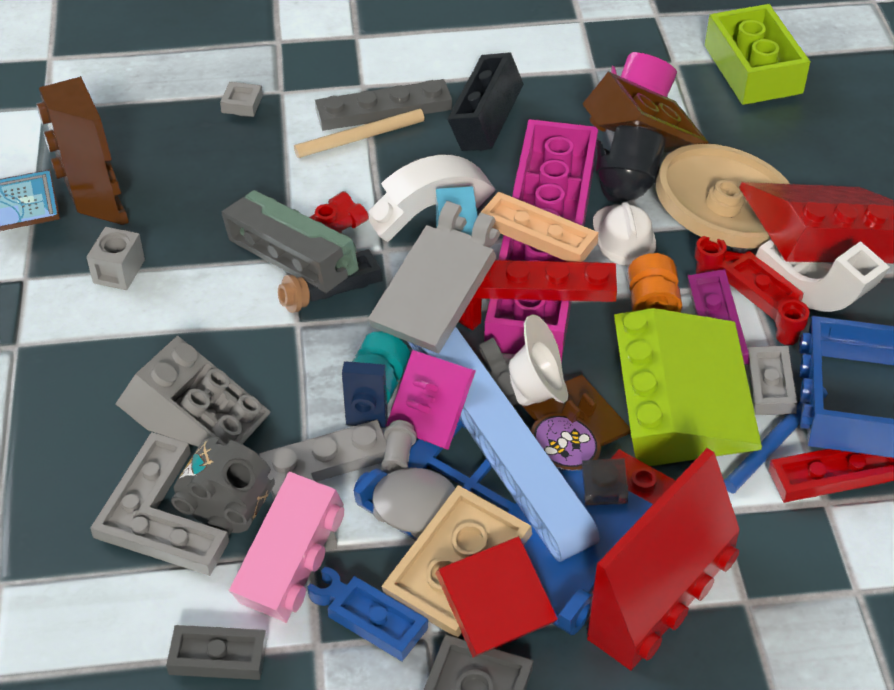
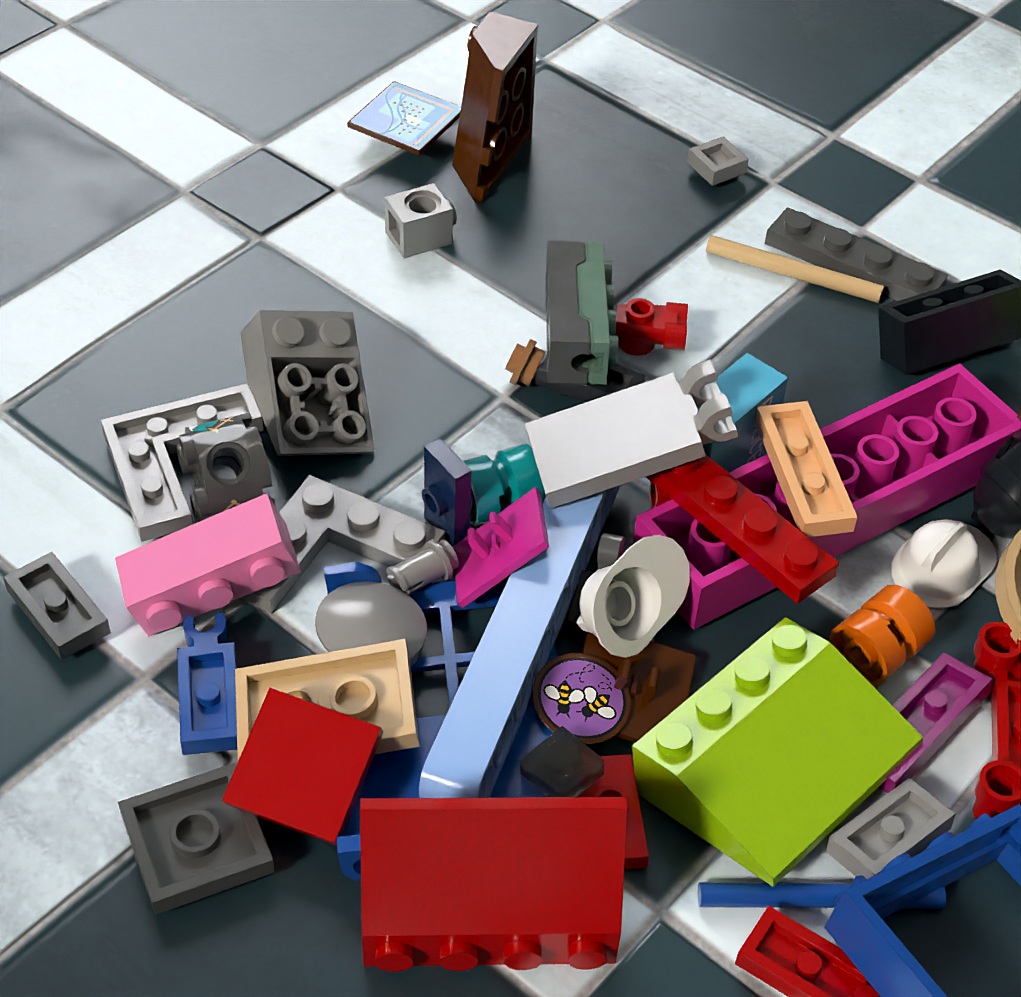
camera: 45 degrees right, 0 degrees up
white arch [367,155,496,242] -> none

